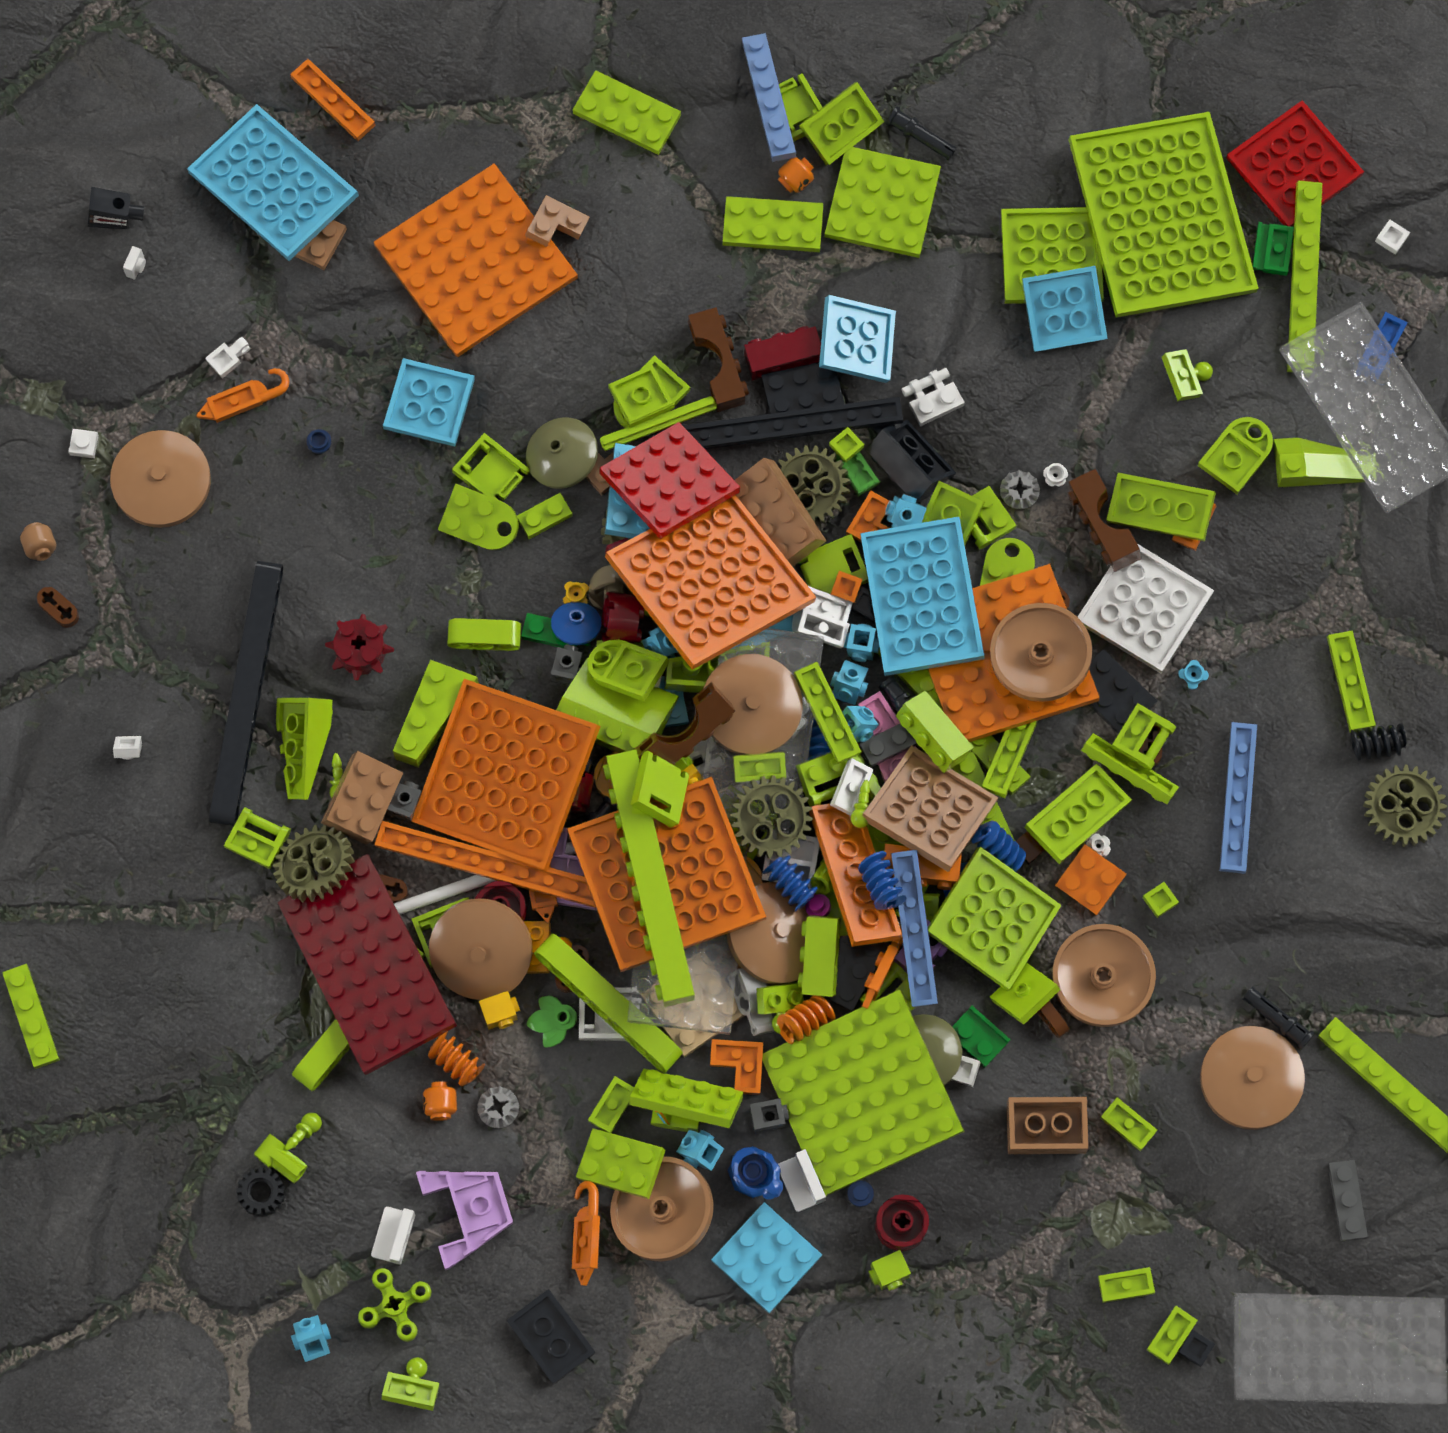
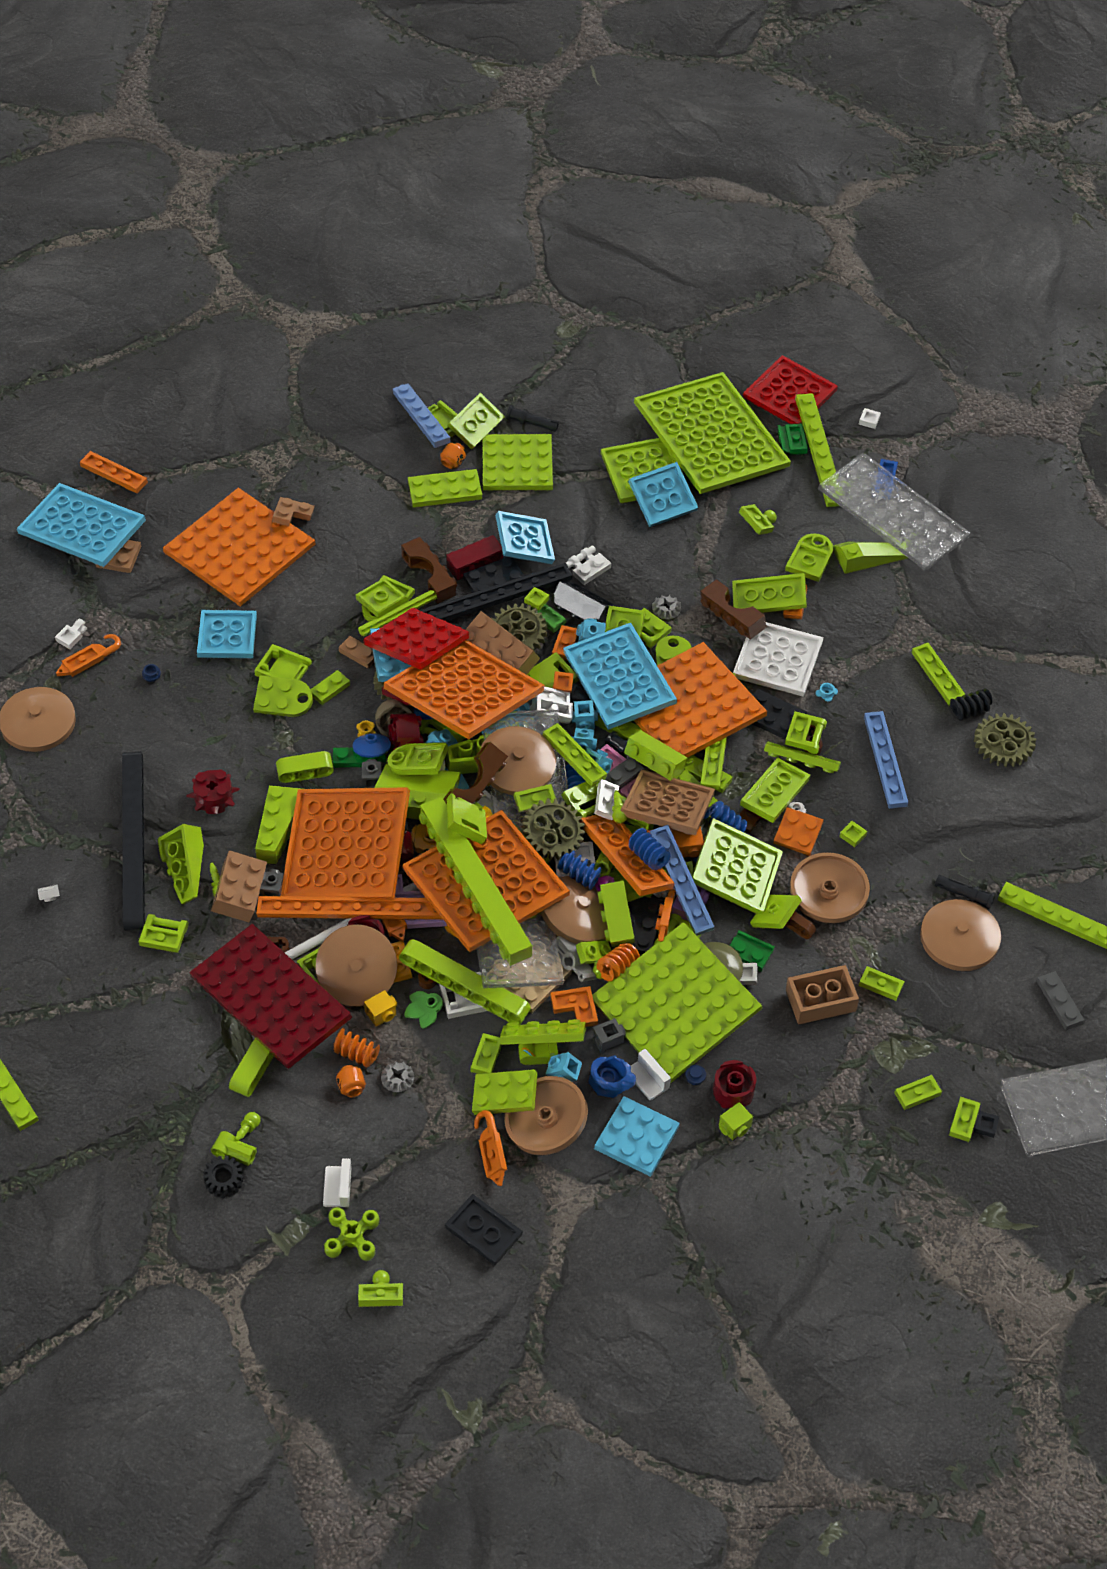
camera: 15 degrees left, 20 degrees down
olive gear [273,825,355,902] -> none
medium azure brick [291,1315,331,1362] -> none
lavender wing [416,1171,513,1270] -> none
olive dish [526,417,598,489] -> none
lime plate [573,70,681,155] -> none
medium nougat dish [990,603,1092,702] -> none
white plate [1043,463,1068,487] -> none

